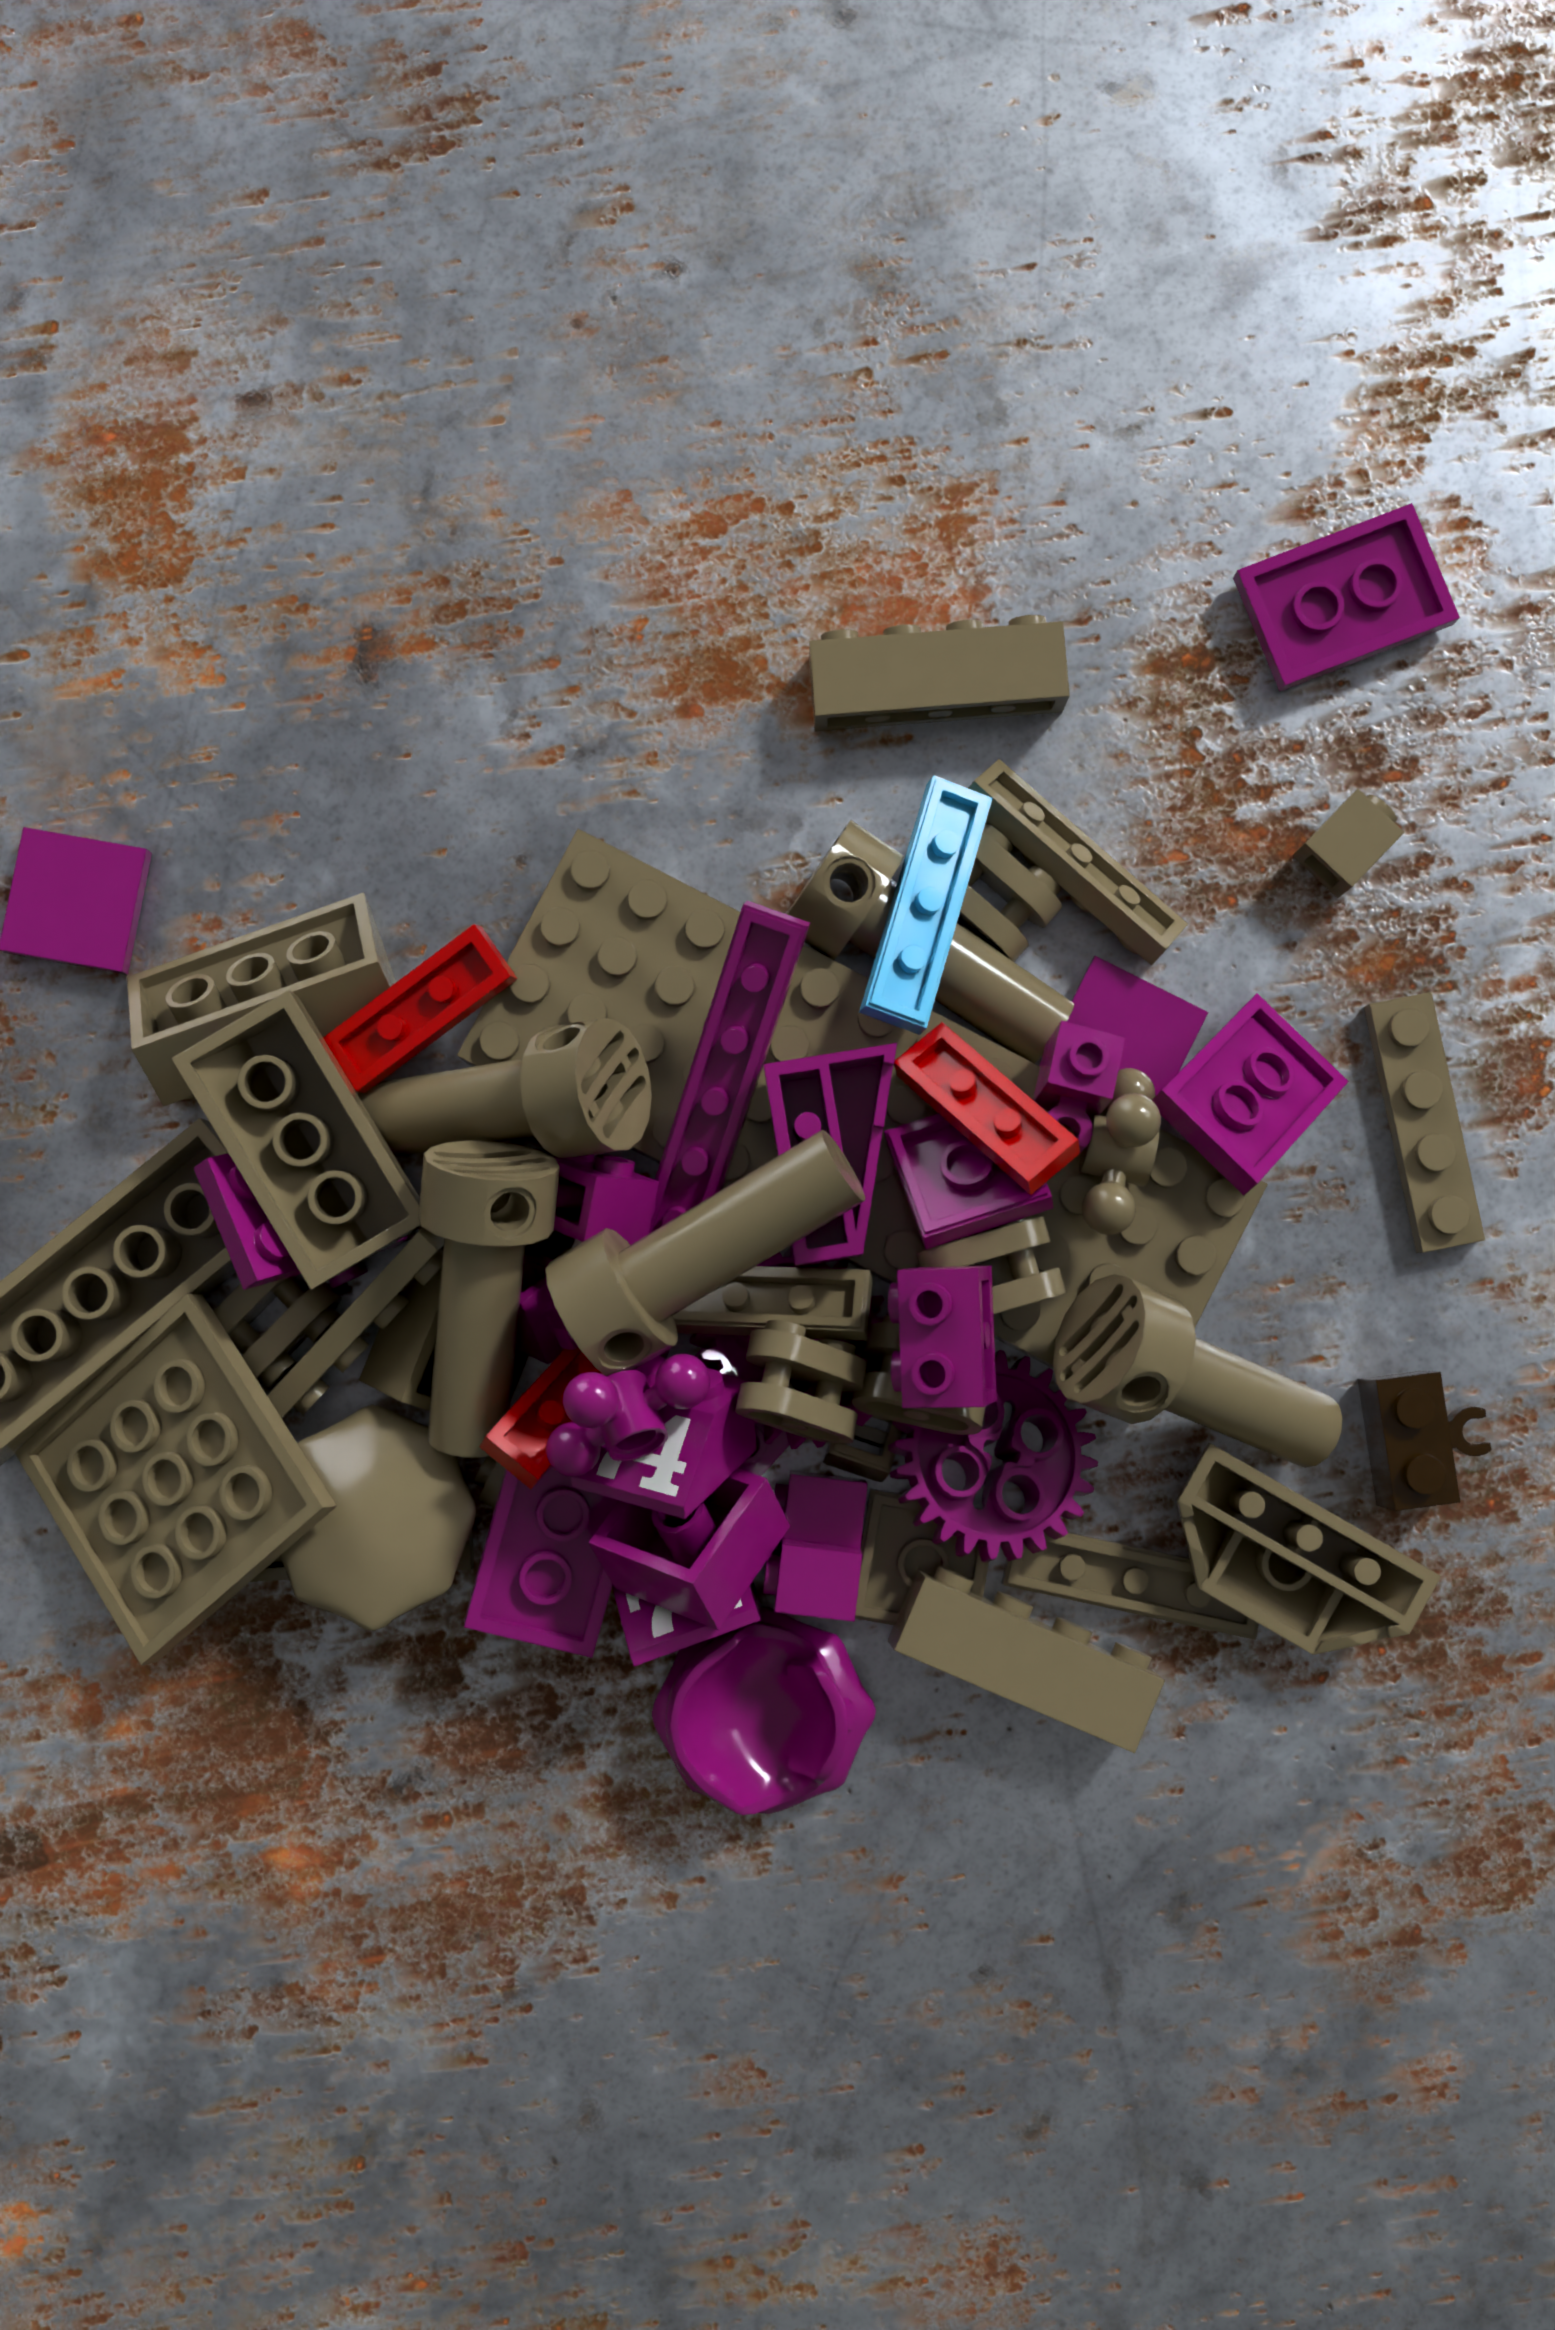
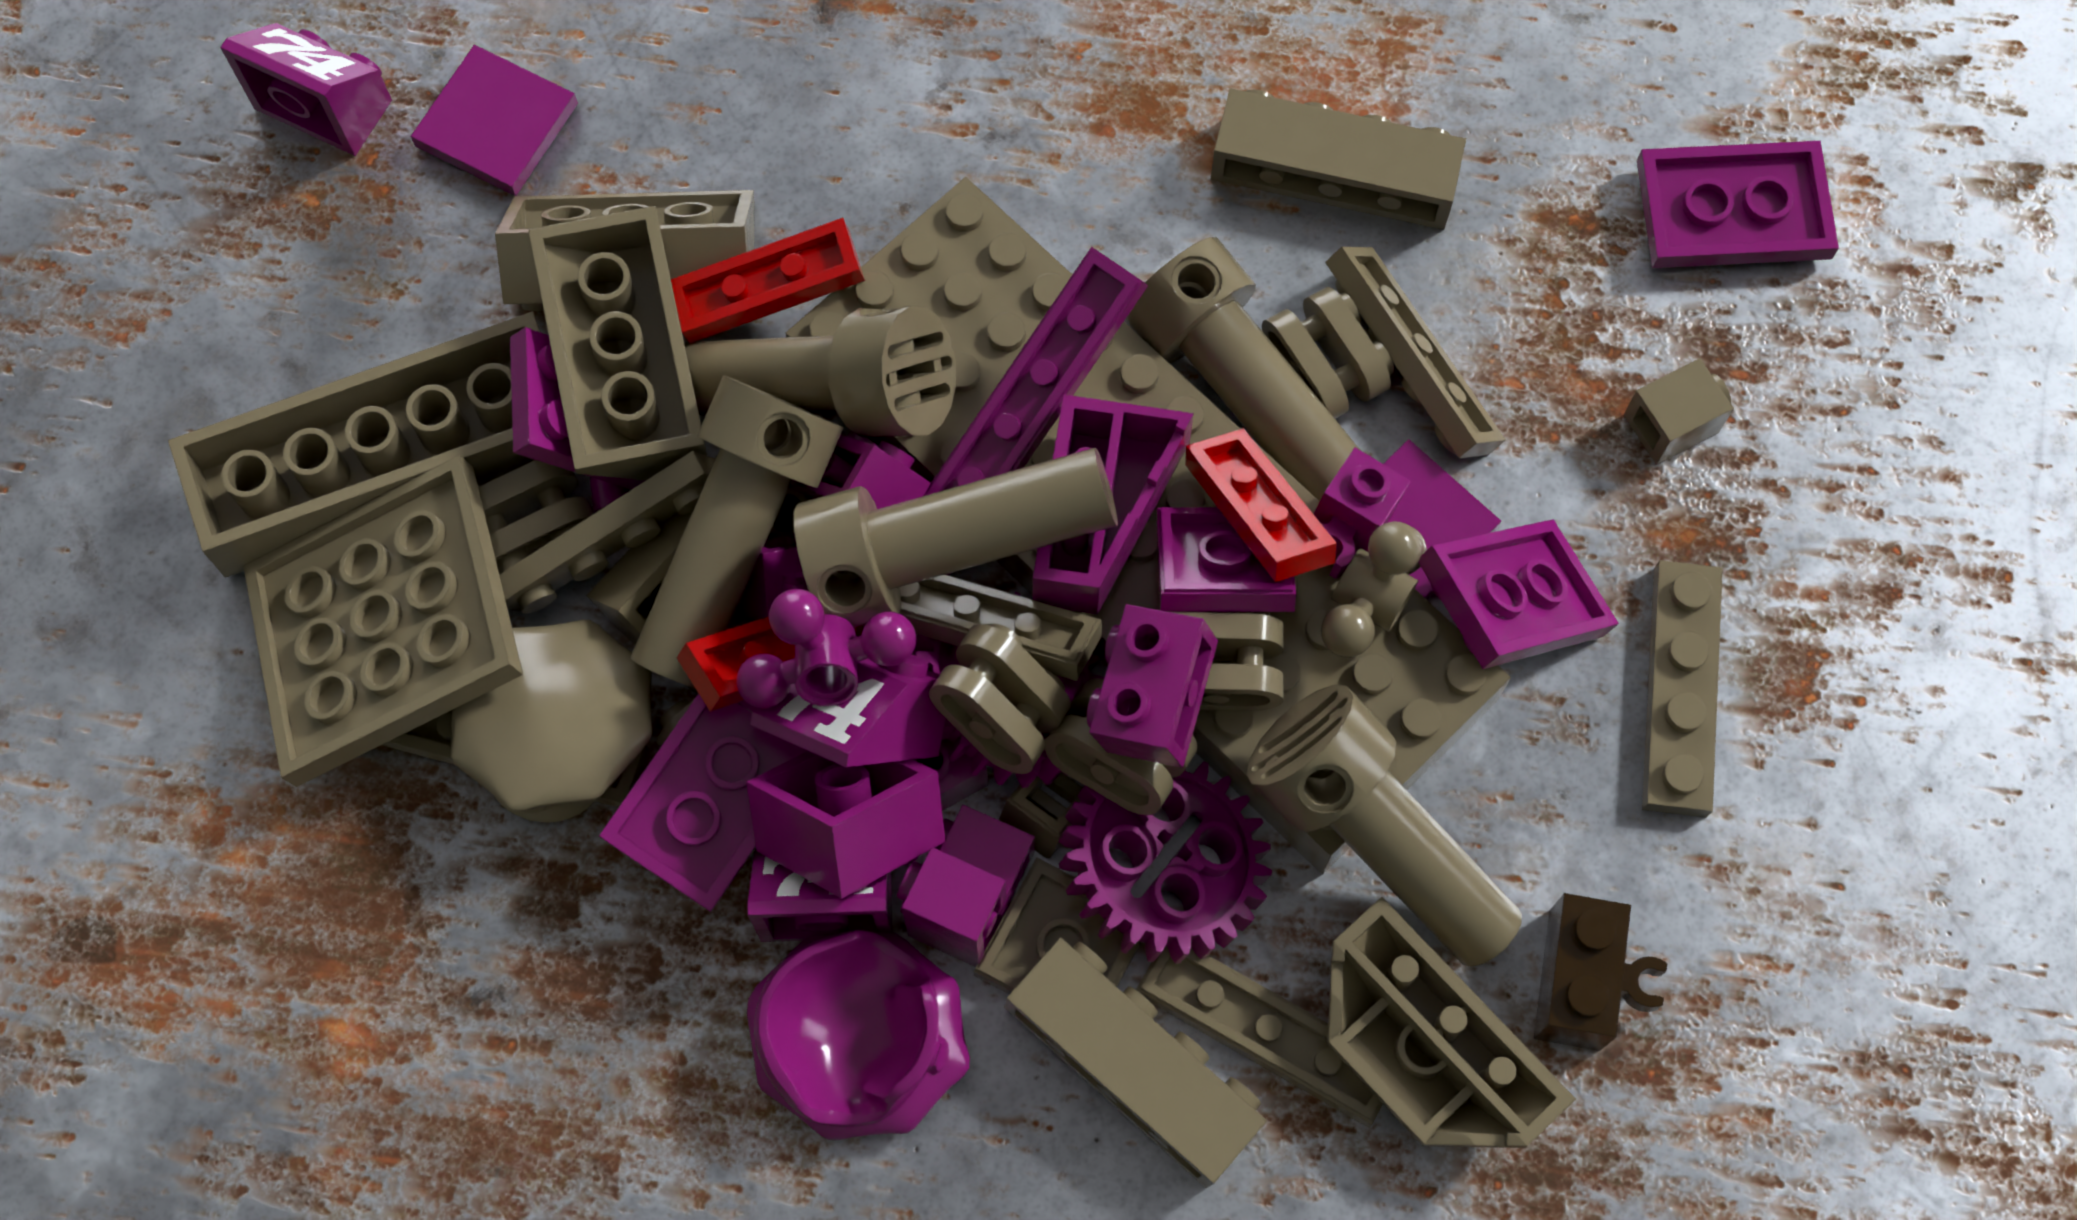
camera: 15 degrees right, 15 degrees down
medium azure tile [859,775,992,1035] -> none

